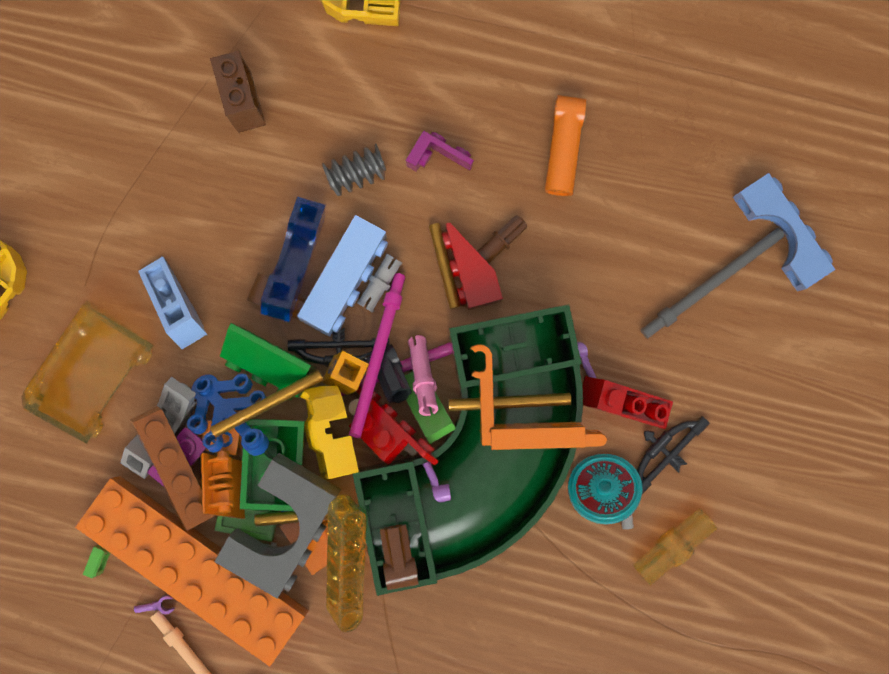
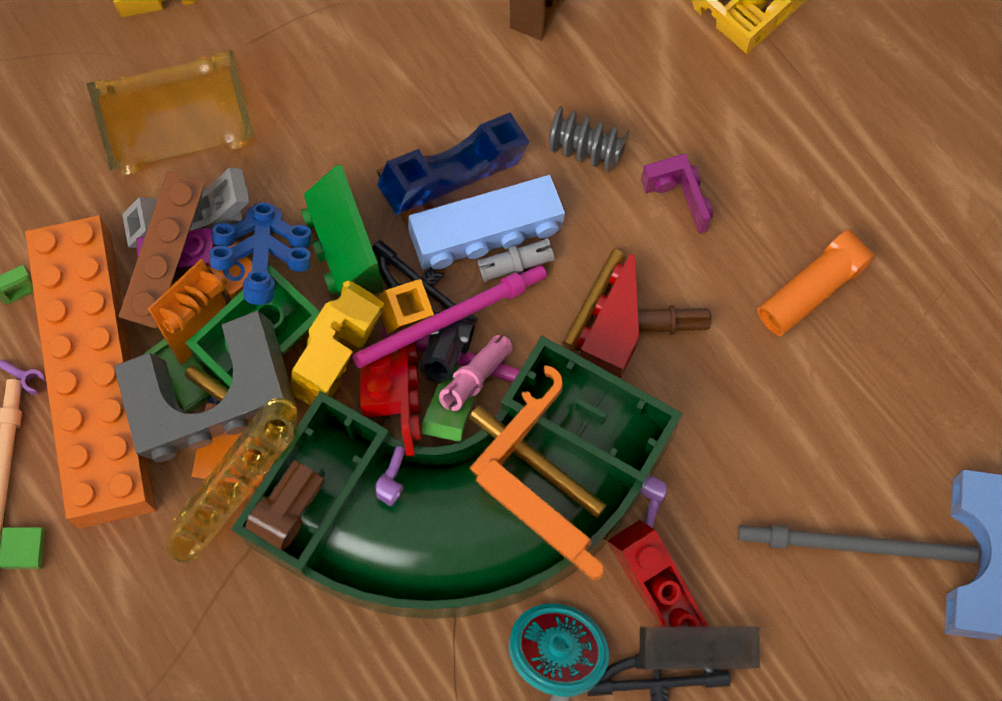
camera: 45 degrees right, 15 degrees down
light blue slope [138,257,207,349] -> none
pearl gold bar [210,370,324,438] -> none
none -> clear smoke plate [640,626,760,670]

